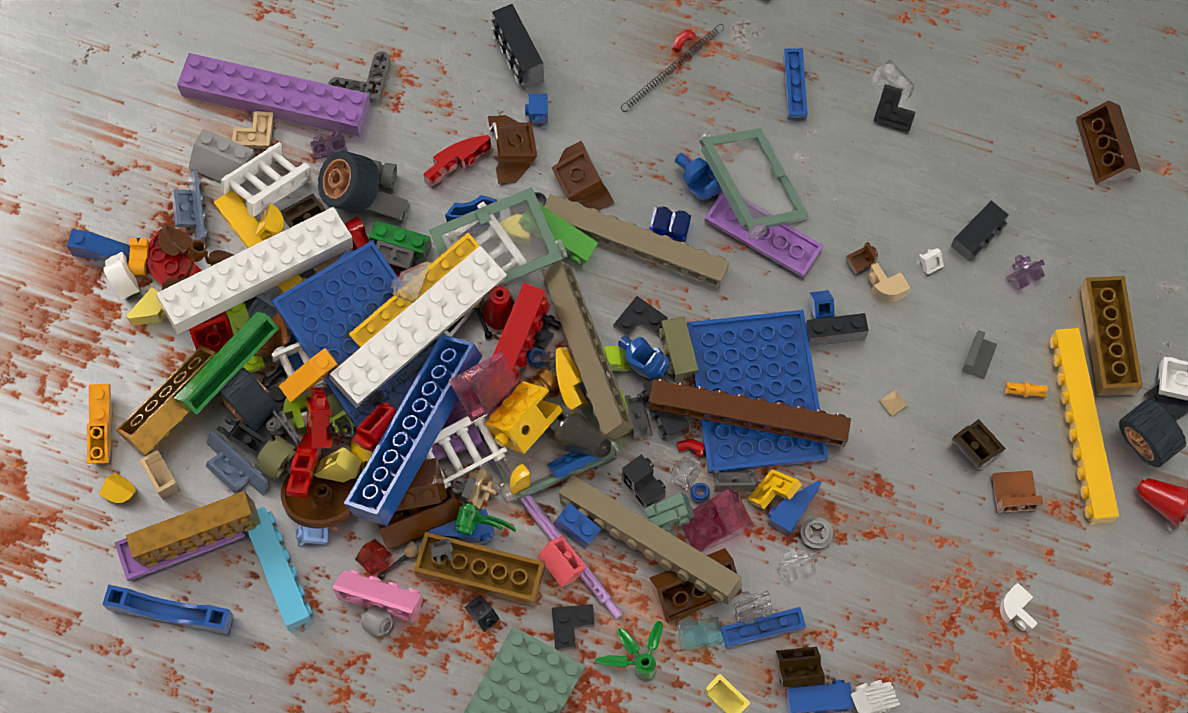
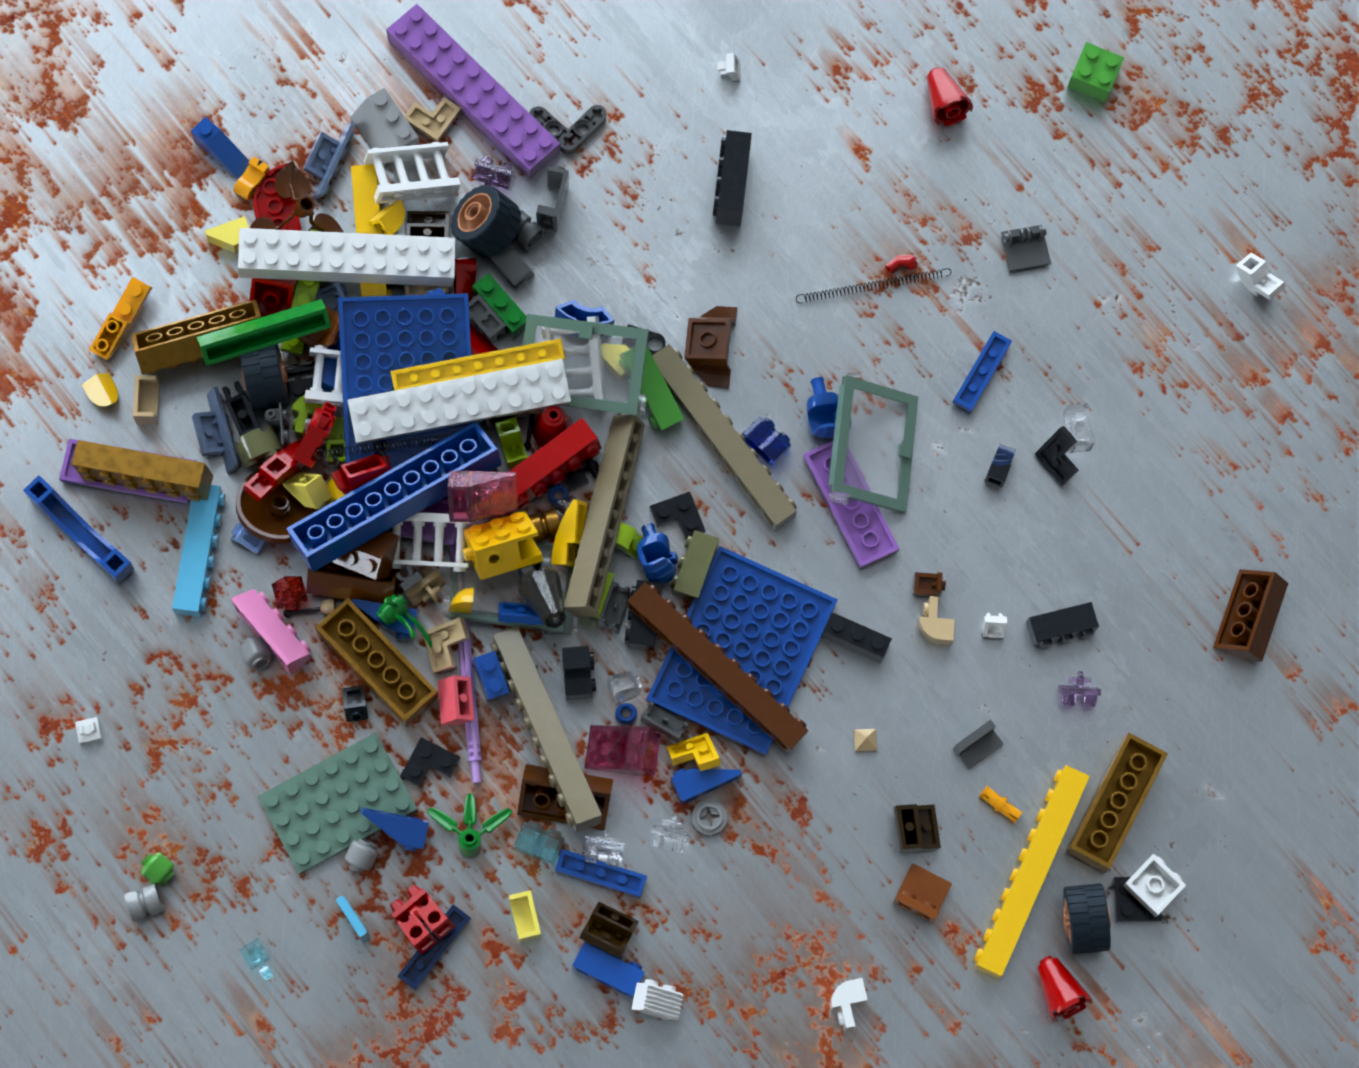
camera: 25 degrees right, 5 degrees up
white brick [103,252,139,300] -> none
light orange slope [279,348,339,402] -> none
clear slope [391,262,430,303] -> none
red slope [423,135,491,187] -> none
dark grey tile [429,538,453,564] -> none
reddish brown piece [487,115,537,184] -> none
blue brick [525,94,548,124] -> none
sand green brick [645,493,694,532] -> none
red arm [676,439,705,457] -> none
blue brick [809,290,835,319] -> none
none -> blue slope [360,807,429,851]
none -> tan plate [424,617,469,674]
none -> lime brick [495,417,528,469]
none -> dark grey panel [536,166,569,232]
none -> leg [984,444,1016,488]

